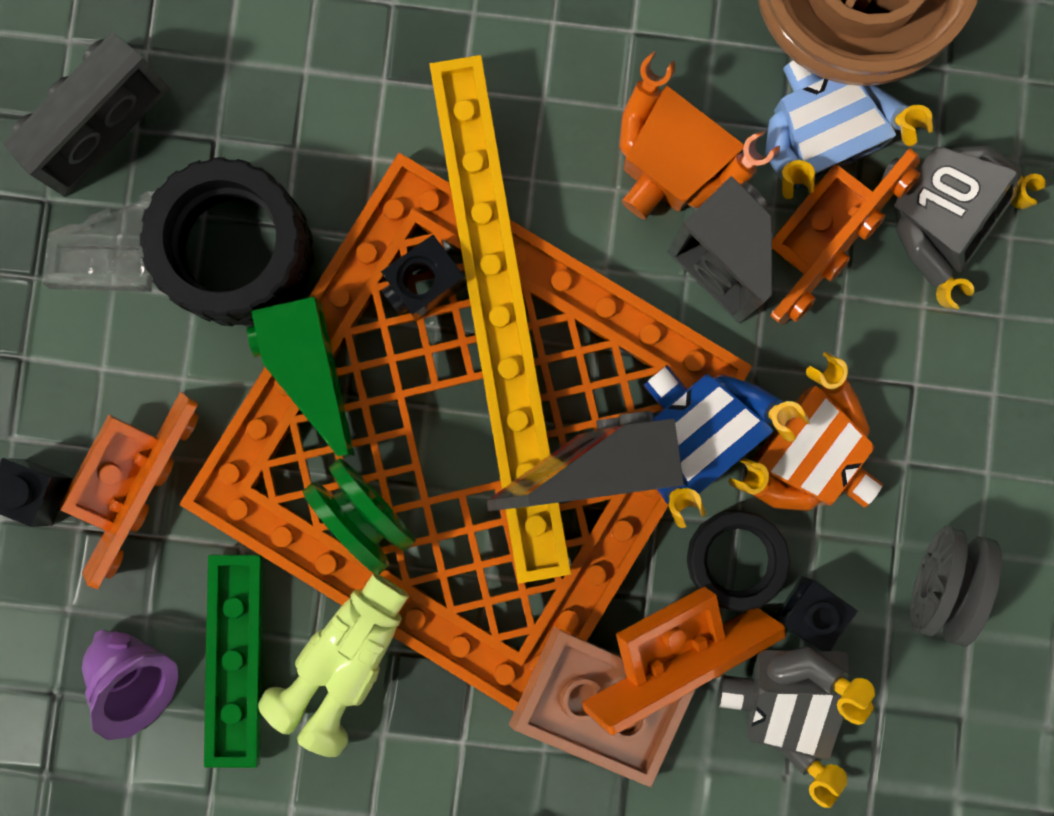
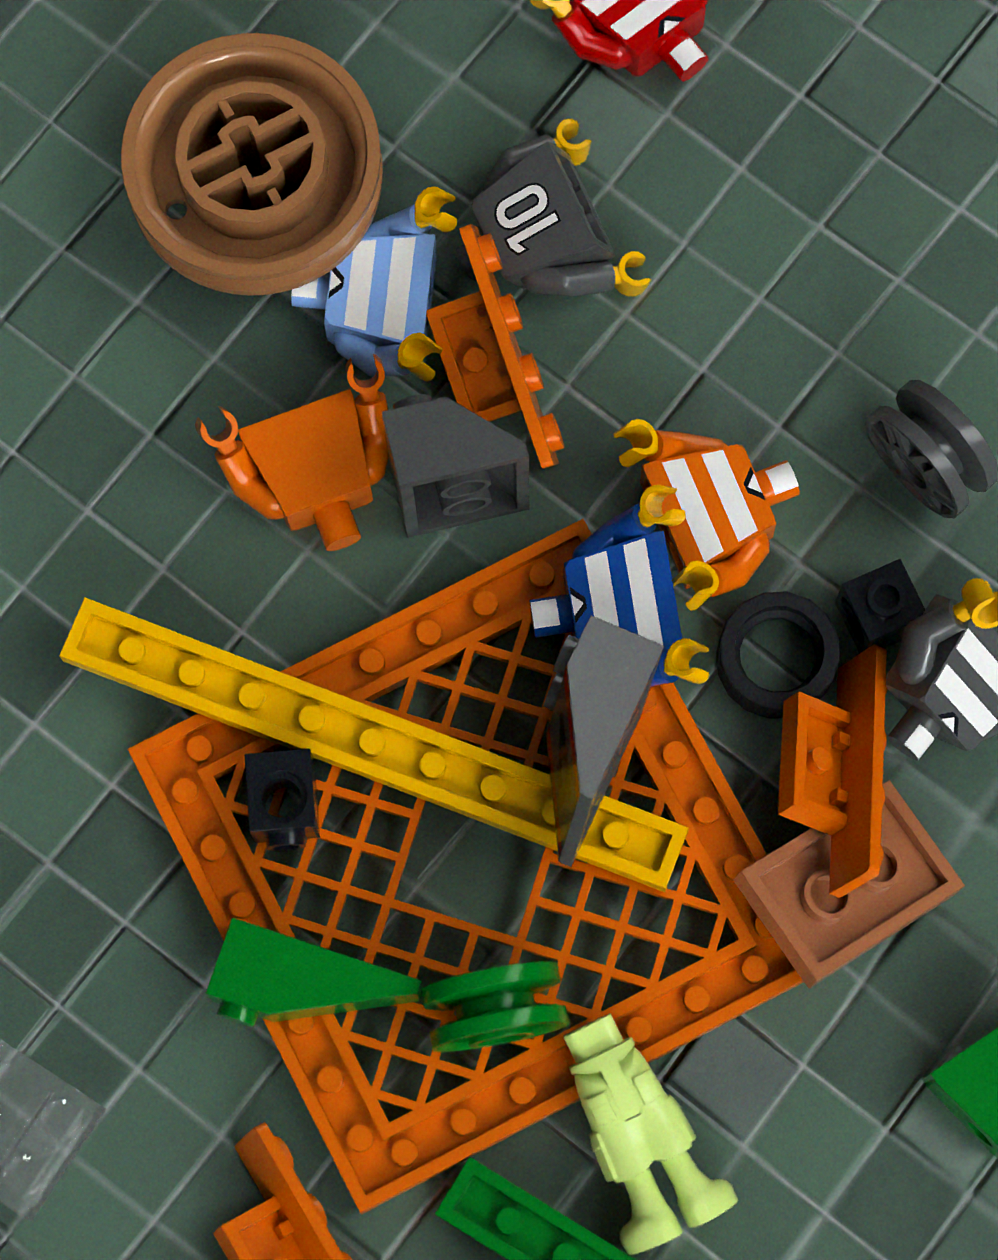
camera: 60 degrees left, 10 degrees down
black tyre [140,157,314,327] -> none

